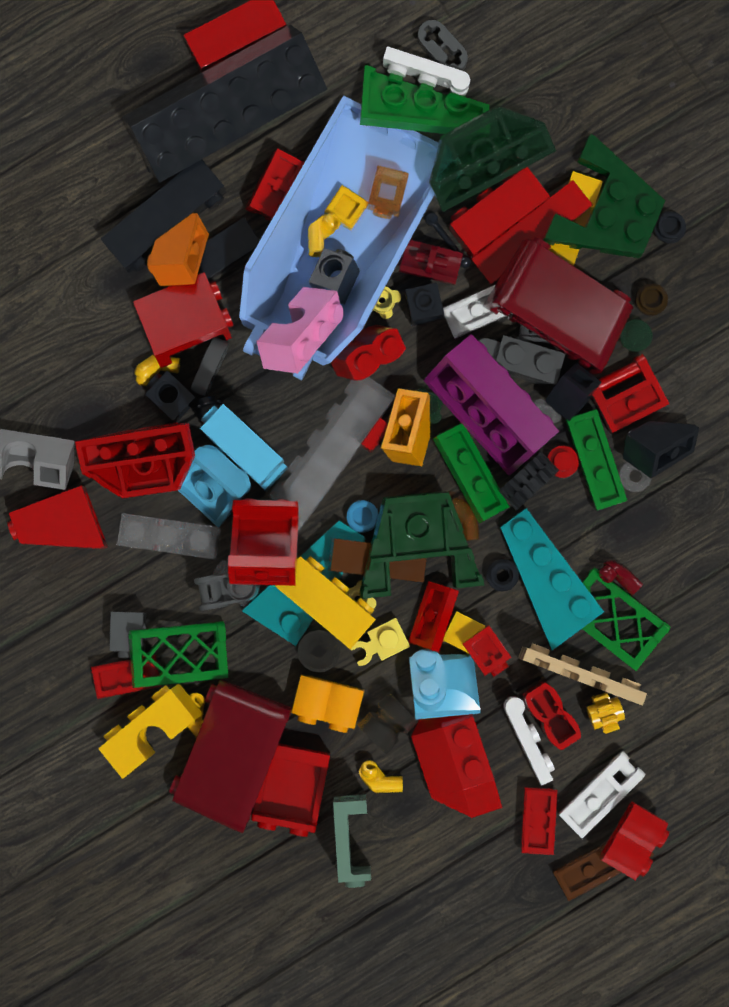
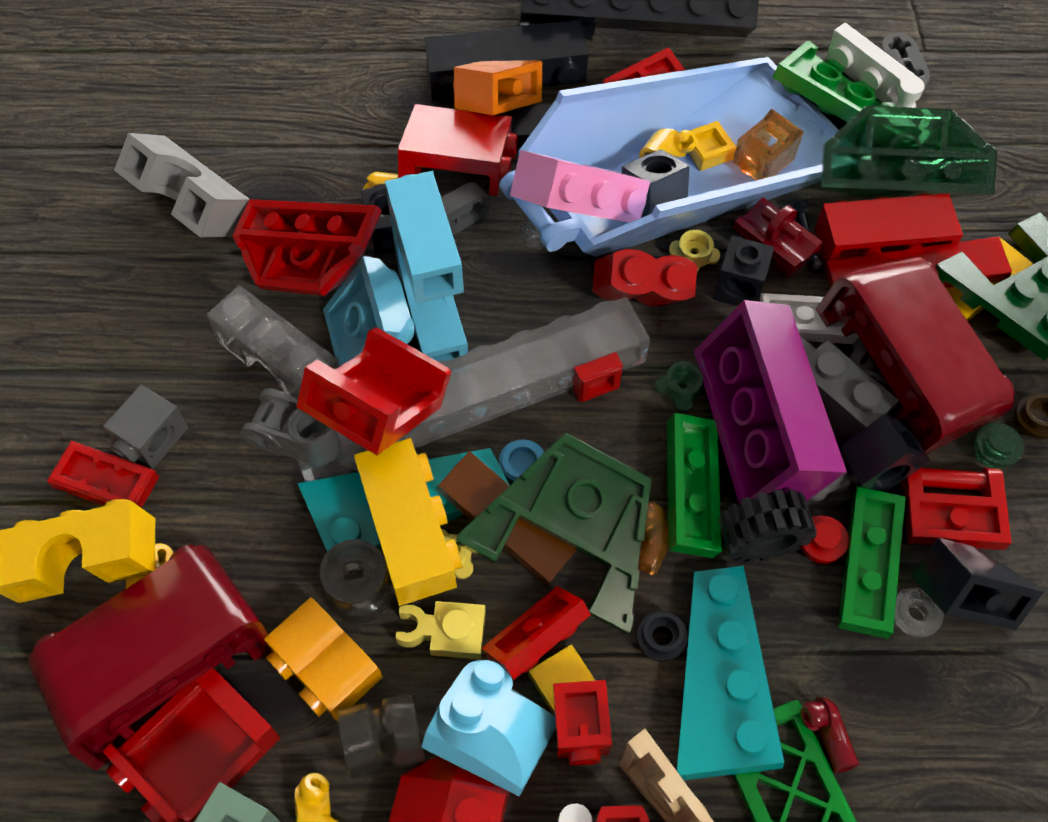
camera: 30 degrees right, 25 degrees down
red slope [7,485,108,549] -> none
green window [128,621,228,688] -> none
light orange slope [381,388,430,467] -> none

